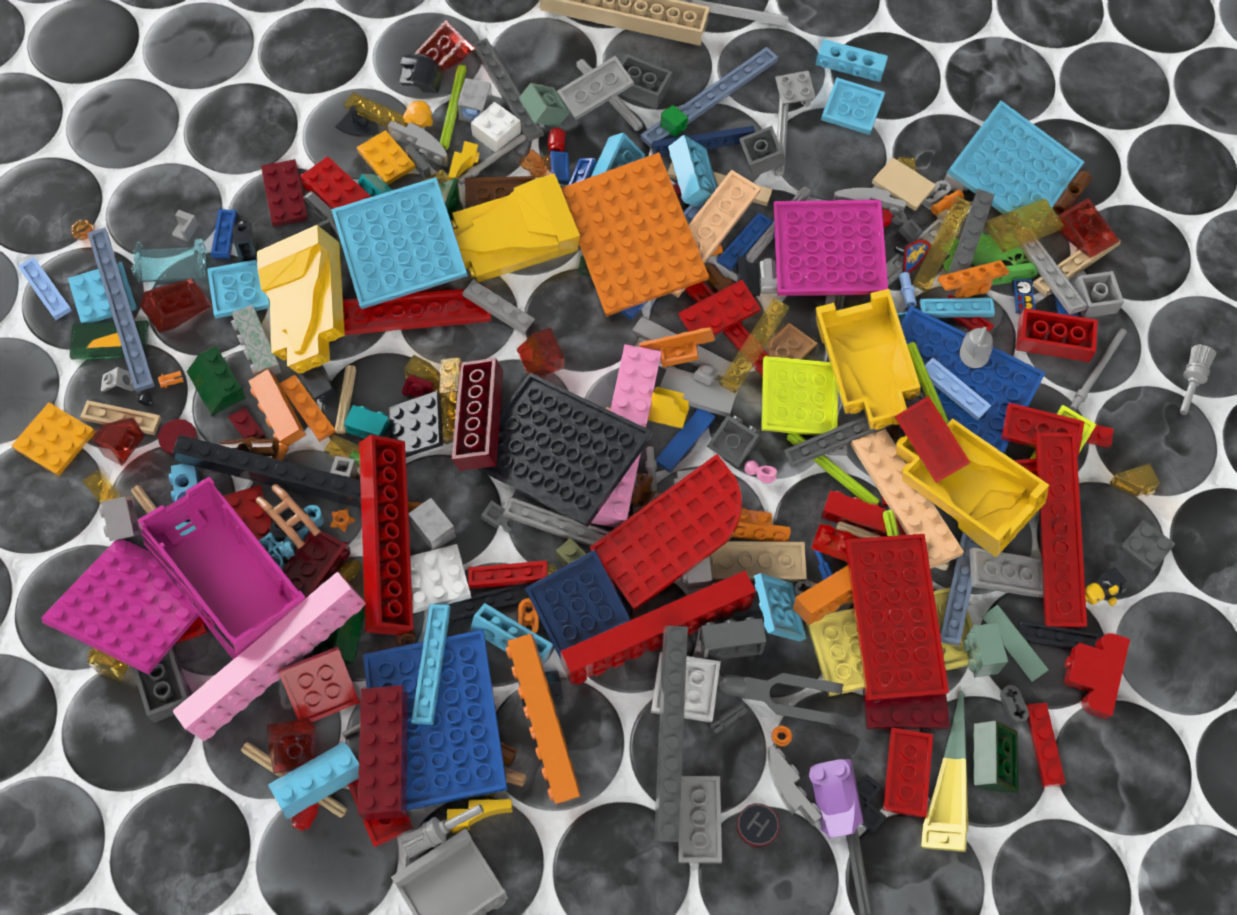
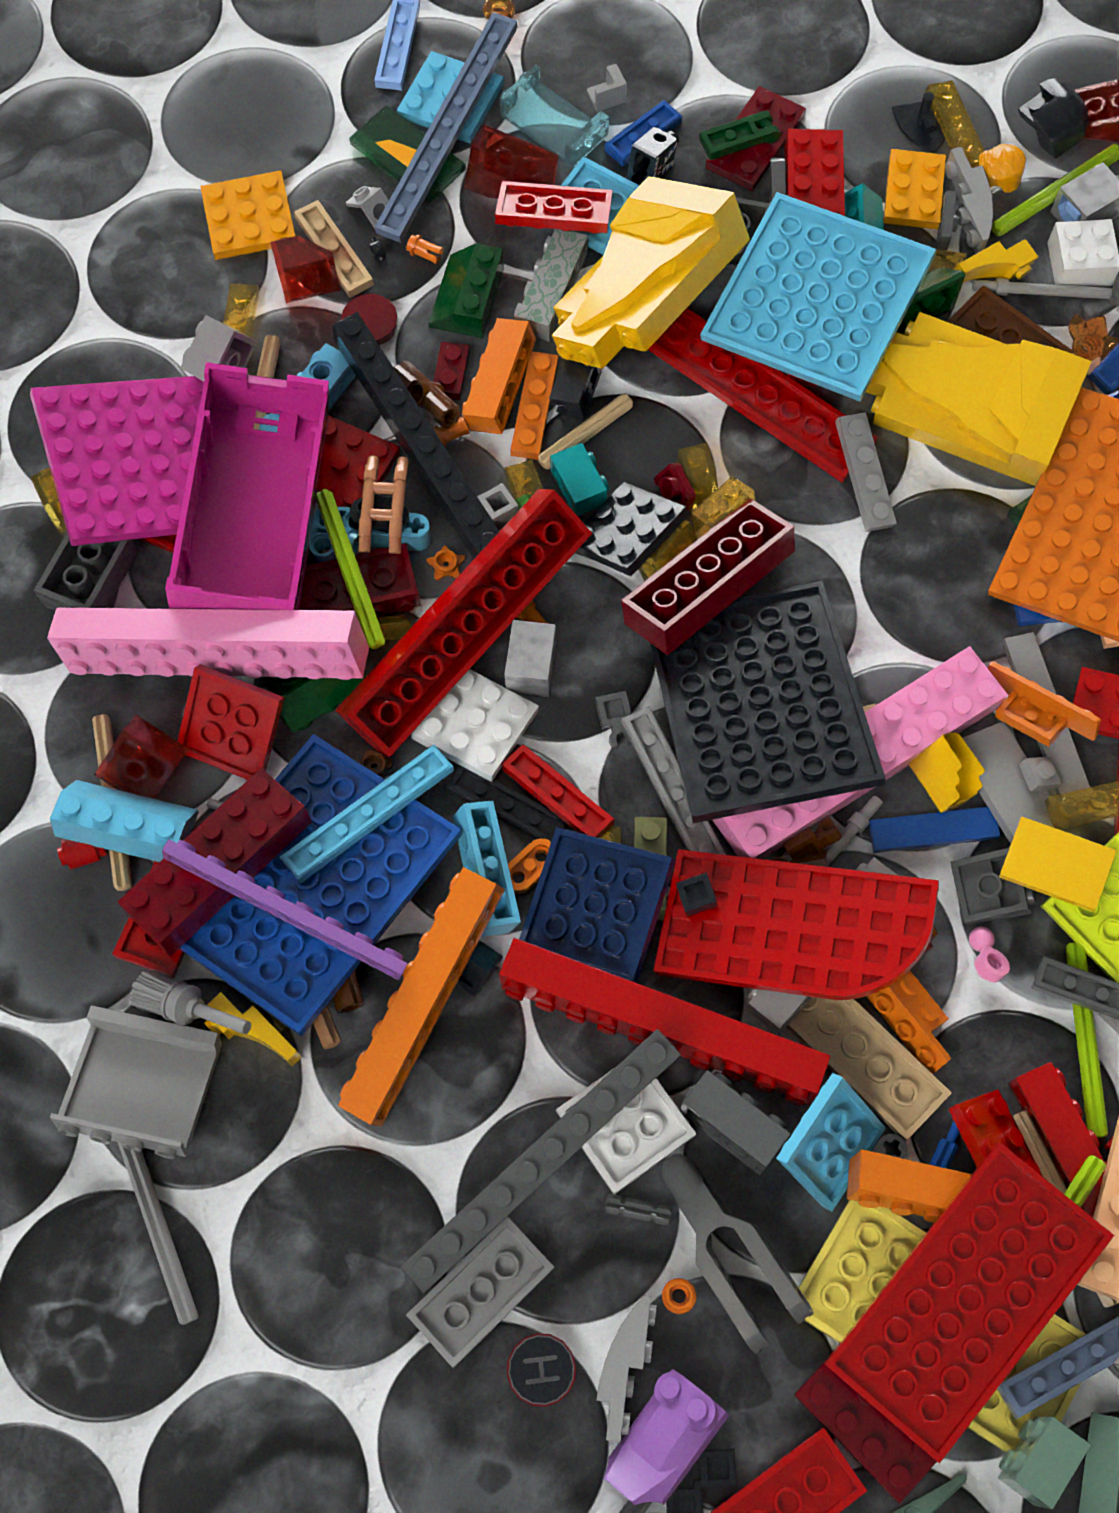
camera: 50 degrees right, 5 degrees up
clear red slope [517,328,565,377] -> none
none -> medium lavender plate [162,839,407,980]
none -> lime axle [315,489,385,649]
none -> red plate [495,181,613,233]
none -> black plate [676,872,718,917]
none -> dark green plate [699,111,781,160]
none -> yellow tile [999,816,1117,912]

